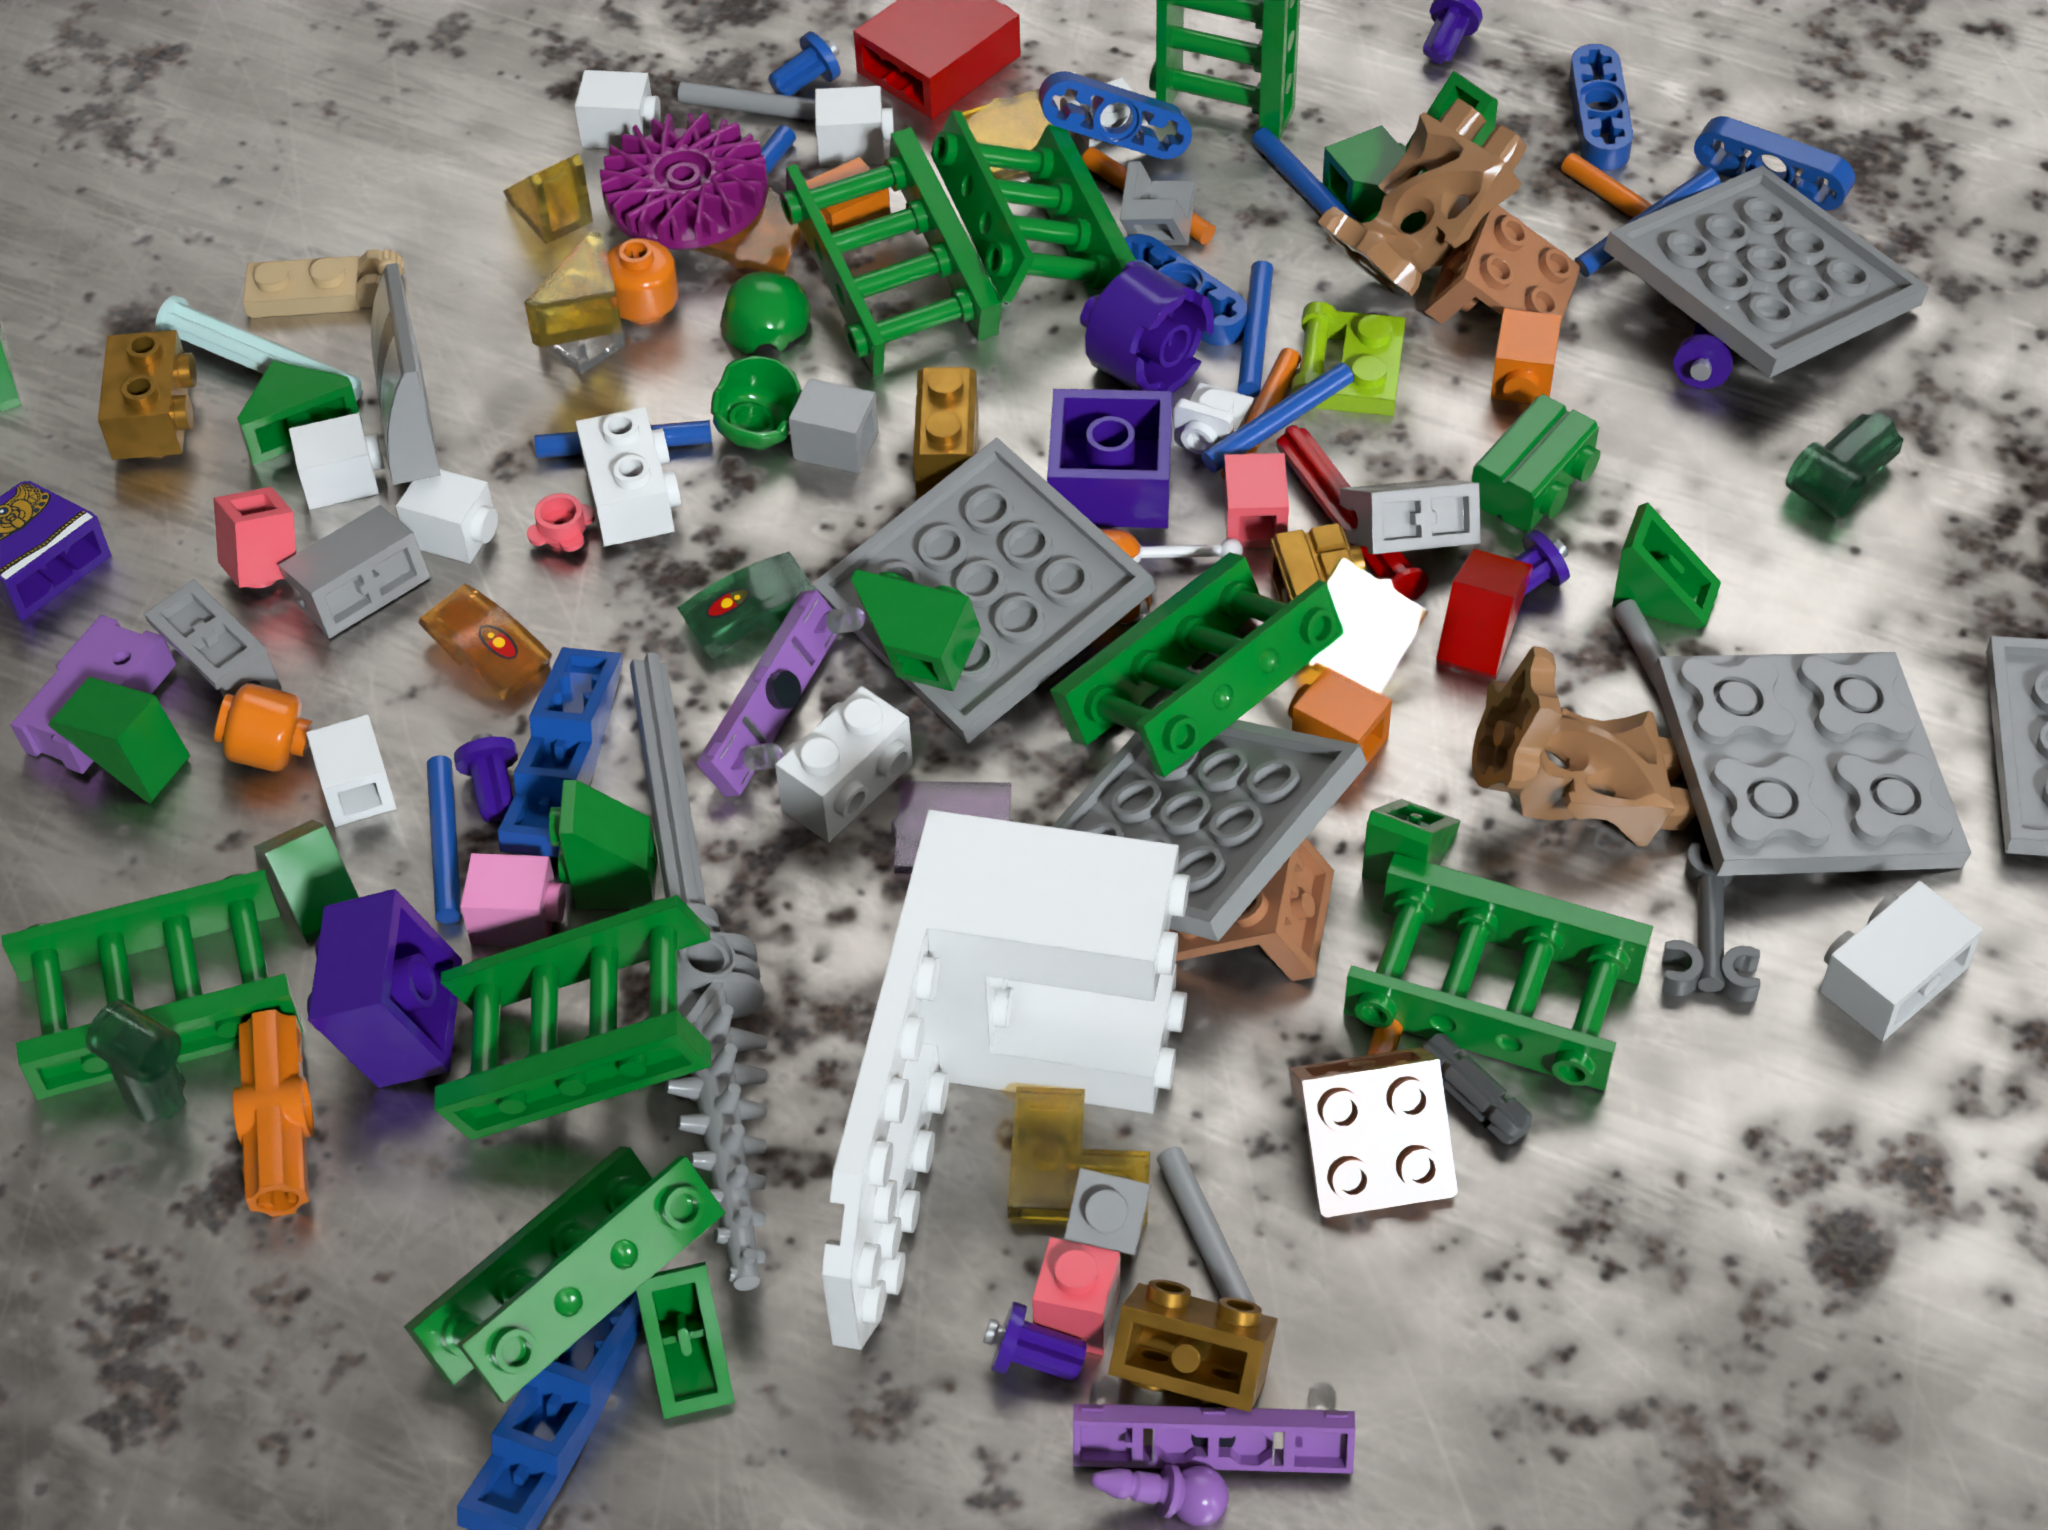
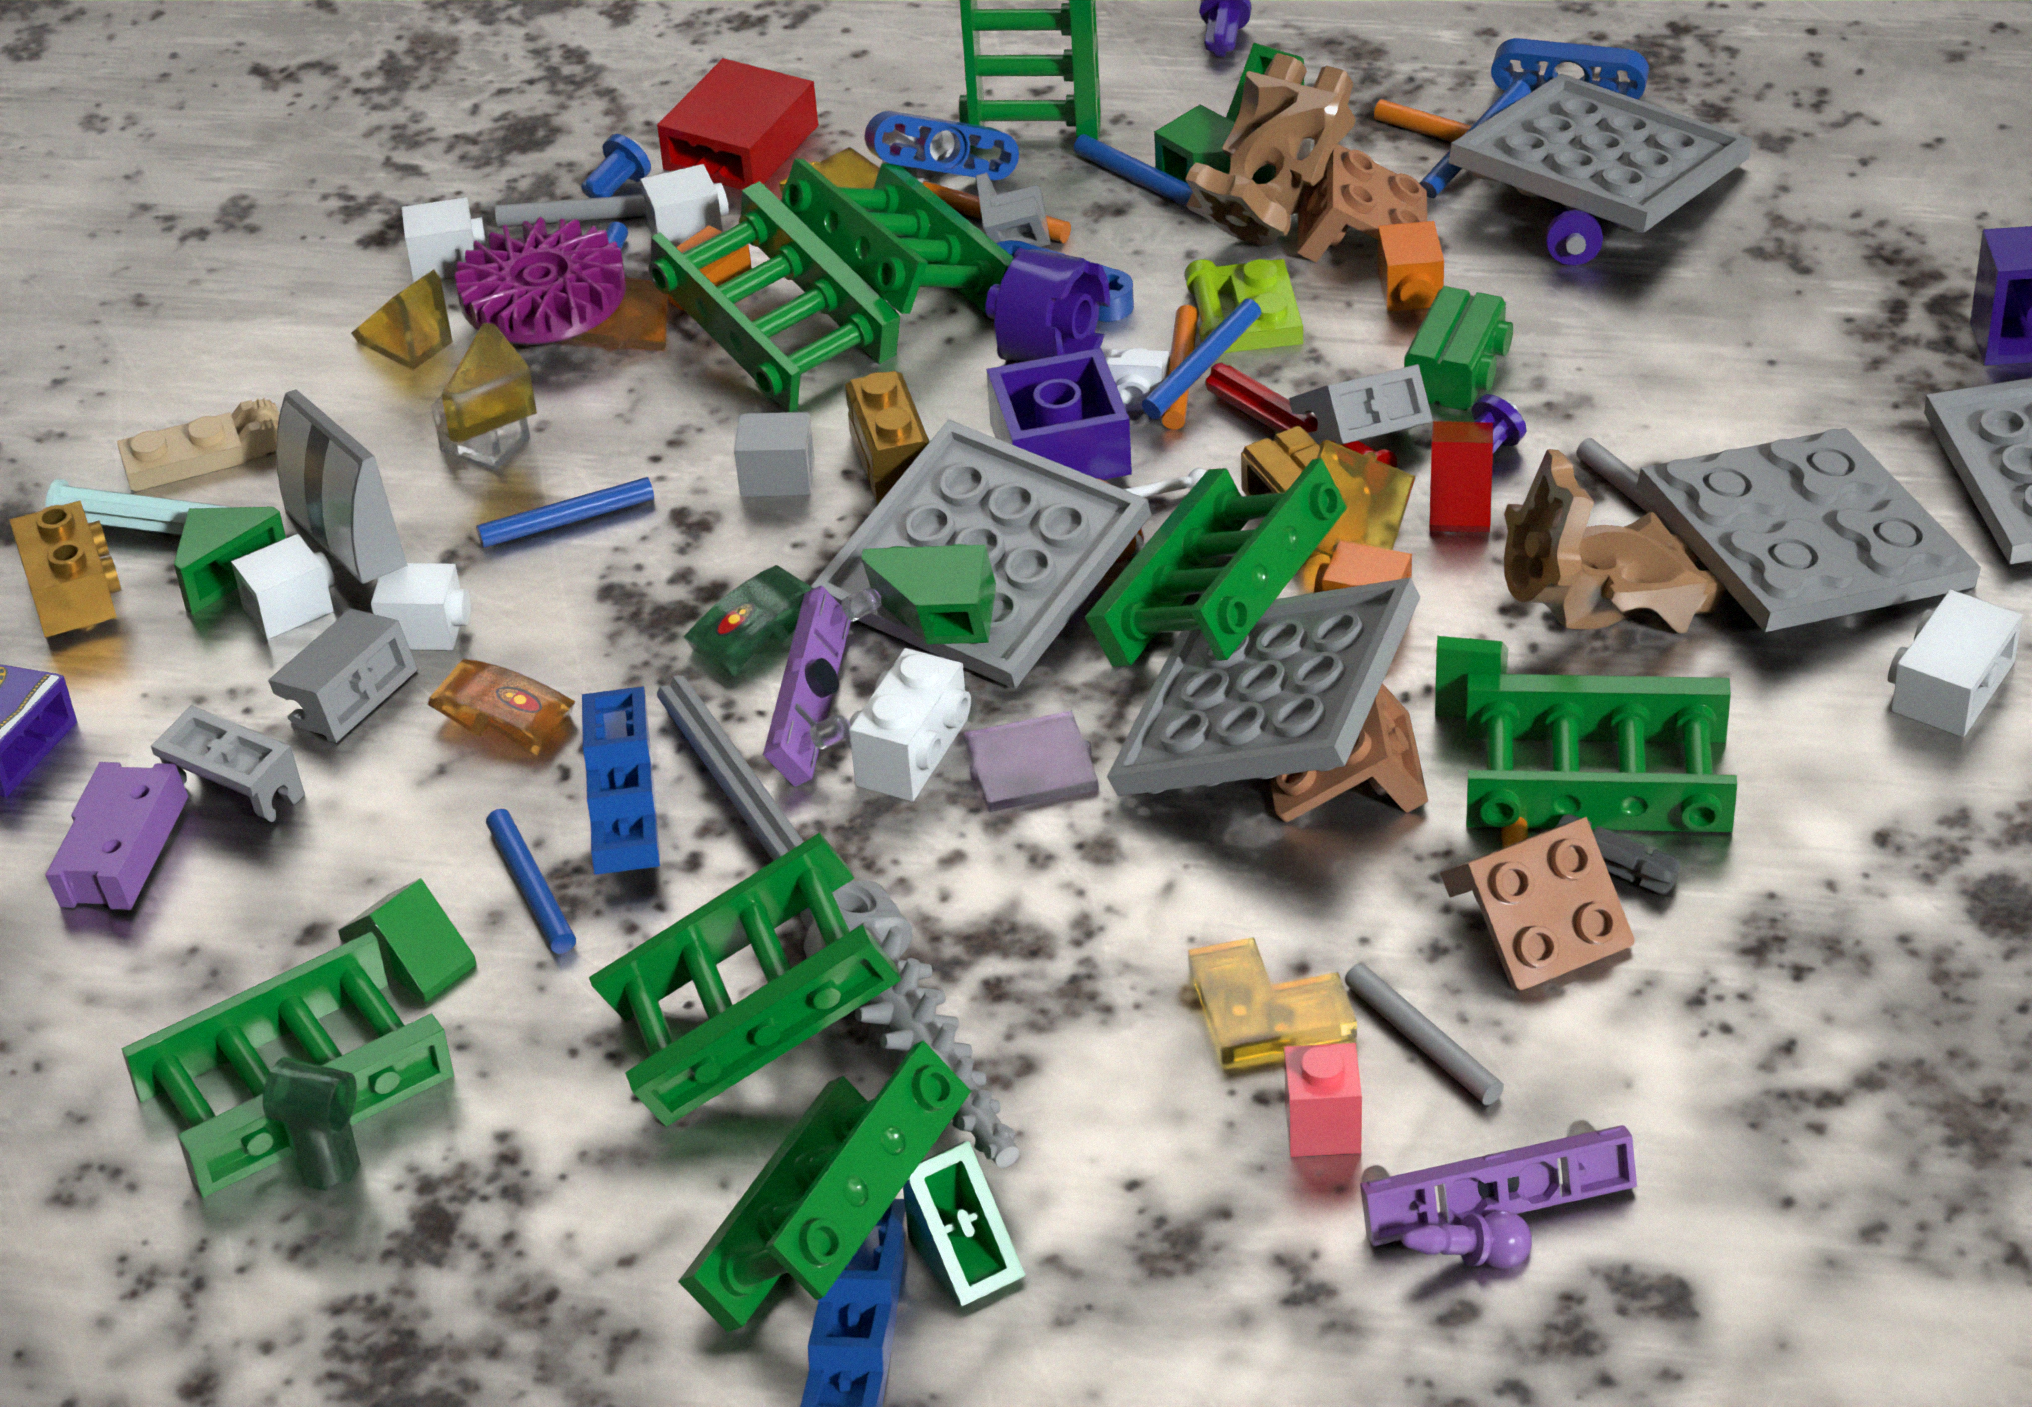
camera: 15 degrees left, 10 degrees down
green slope [48,676,190,804] -> none
coral brick [213,487,296,588] -> none
orange head [214,684,313,772] -> none
orange piece [232,1009,314,1217] -> none
white brick [306,715,397,827] -> none
dark purple brick [307,888,462,1088] -> none
dark purple piece [454,733,518,823] -> none
bright pink brick [460,853,566,946] -> none
coral plate [527,493,595,552] -> none
green slope [549,780,657,910] -> none
white brick [575,407,681,547] -> none
orange head [602,238,679,324] -> none
green hair [710,355,802,450] -> none
green hair [720,271,812,354] -> none
white bracket [822,810,1190,1350] -> none
dark purple piece [983,1301,1087,1380] -> none
light grey brick [1064,1168,1151,1255] -> none
pearl gold brick [1108,1279,1278,1412] -> none
coral brick [1223,453,1289,548] -> none
blue bar [1237,260,1274,398] -> none
blue beam [1569,44,1633,170] -> none
green slope [1612,502,1721,629] -> none
dark grey bar [1662,843,1760,1003] -> none
clear green piece [1786,411,1904,519] -> none

